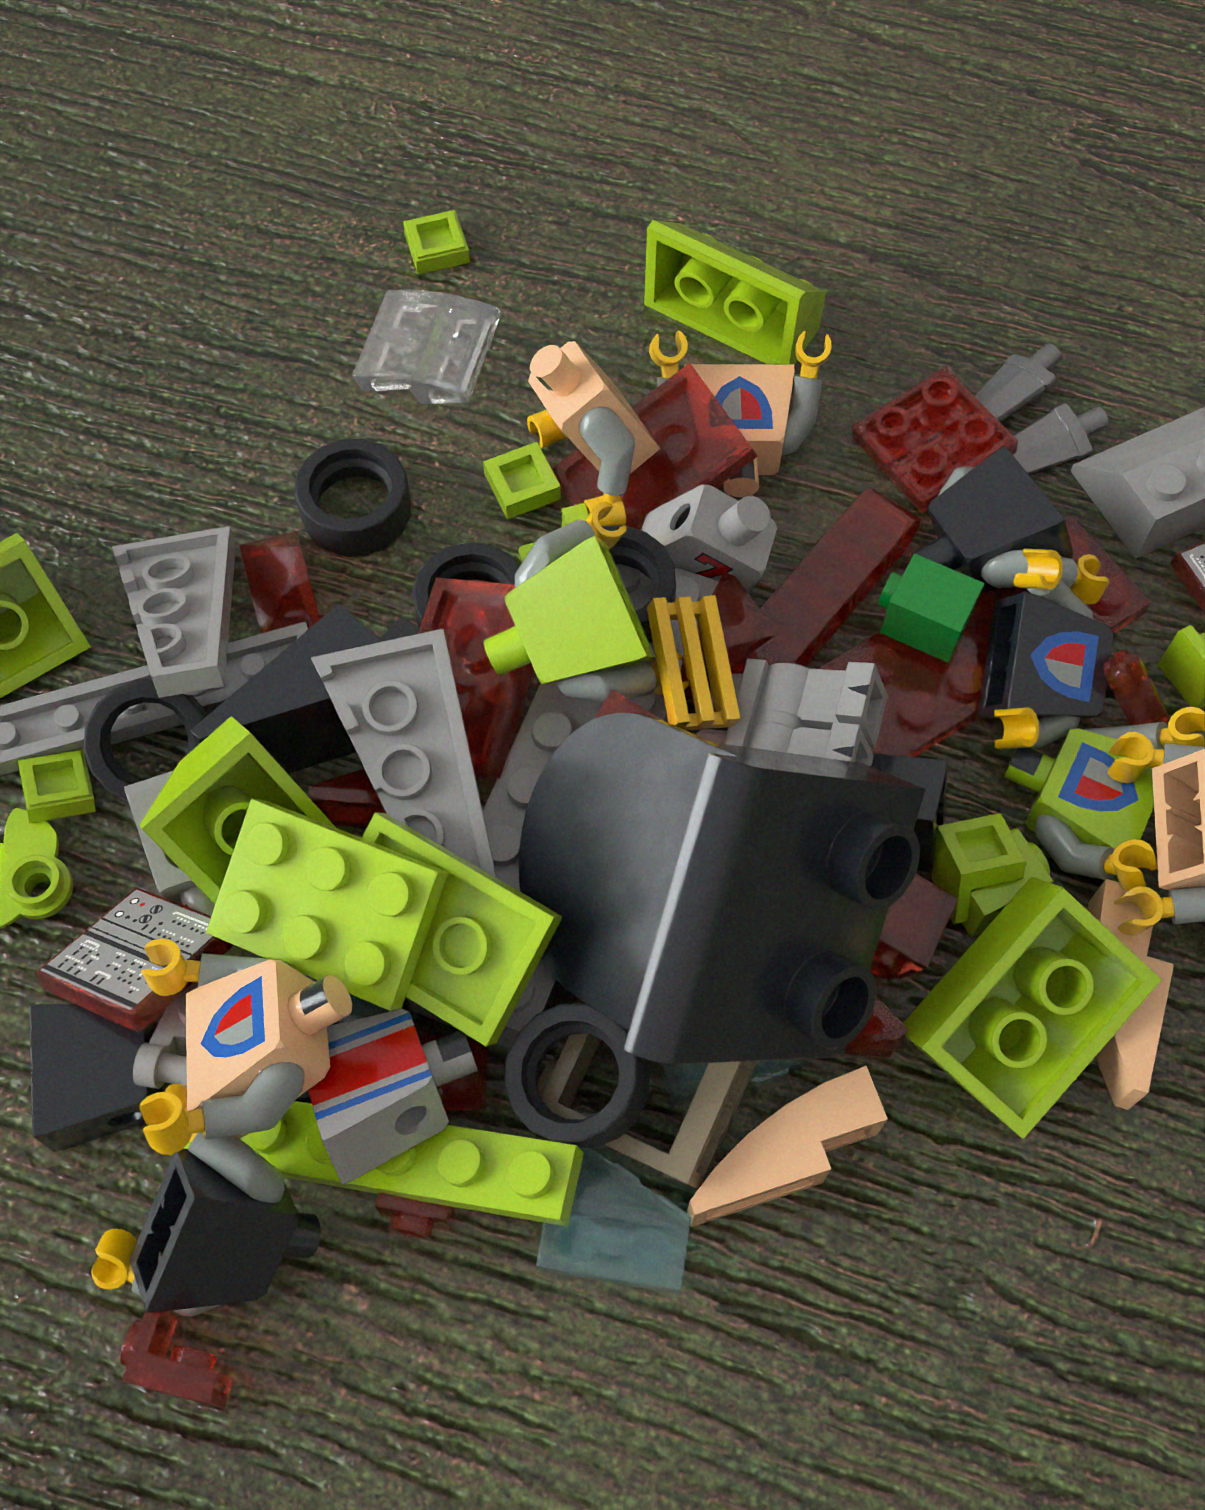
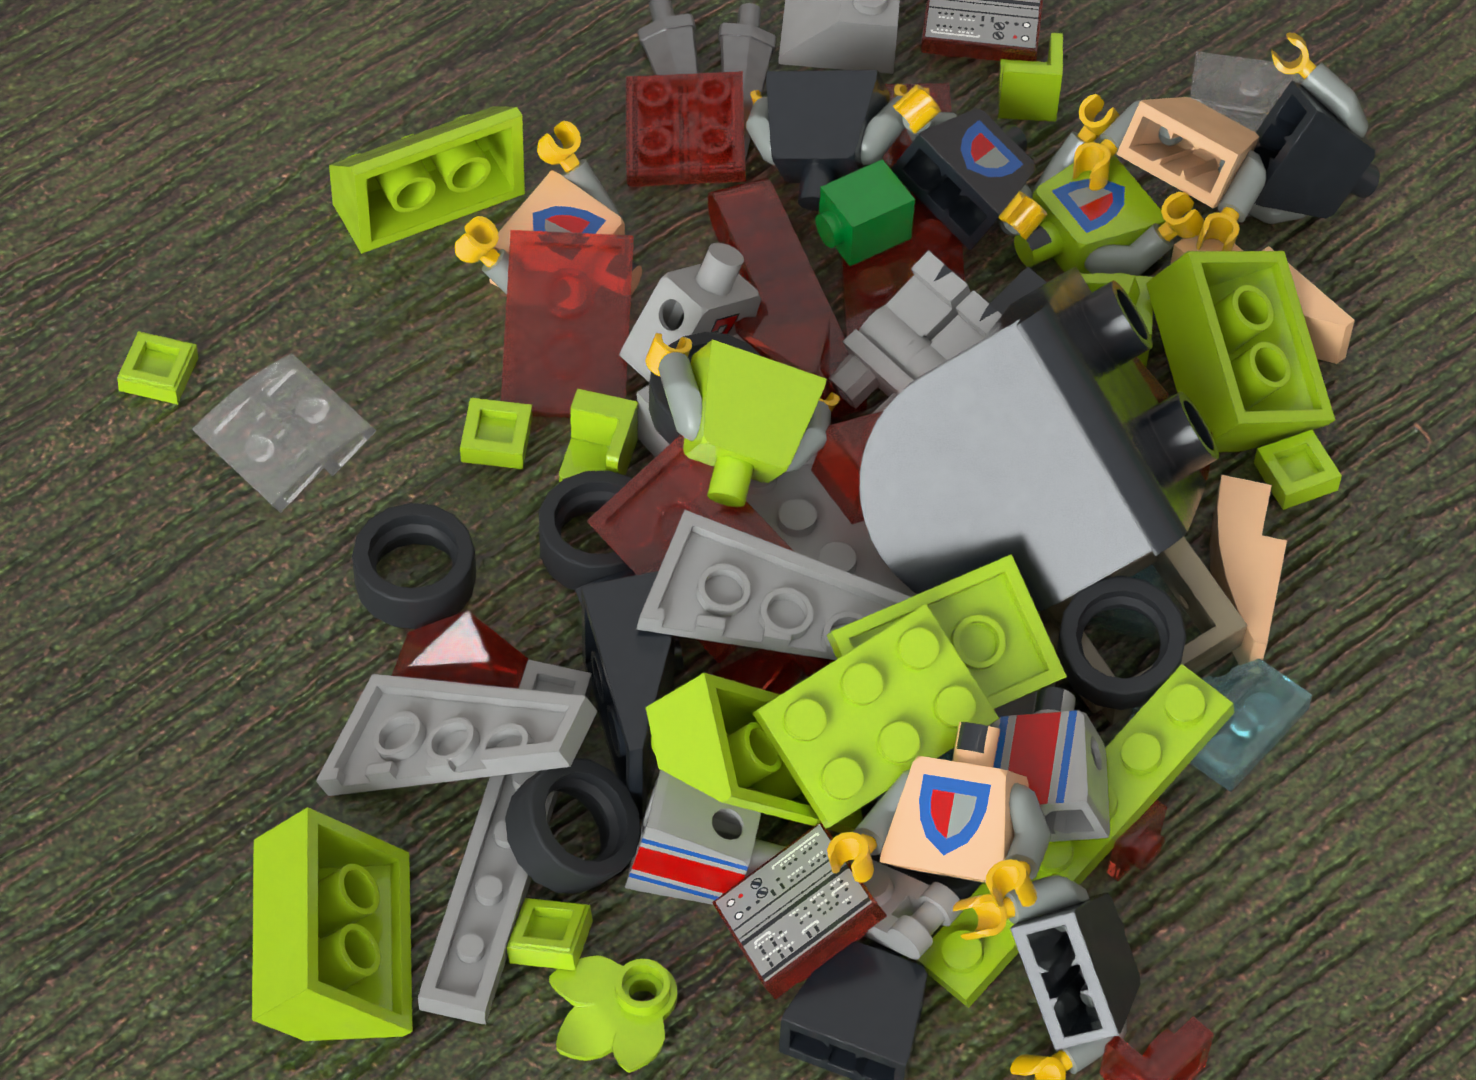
camera: 60 degrees left, 10 degrees down
torso [527,341,661,526] -> none
yellow tile [647,595,741,730] -> none
clear red axle [1103,650,1170,725] -> none
none -> lime plate [1254,429,1342,510]

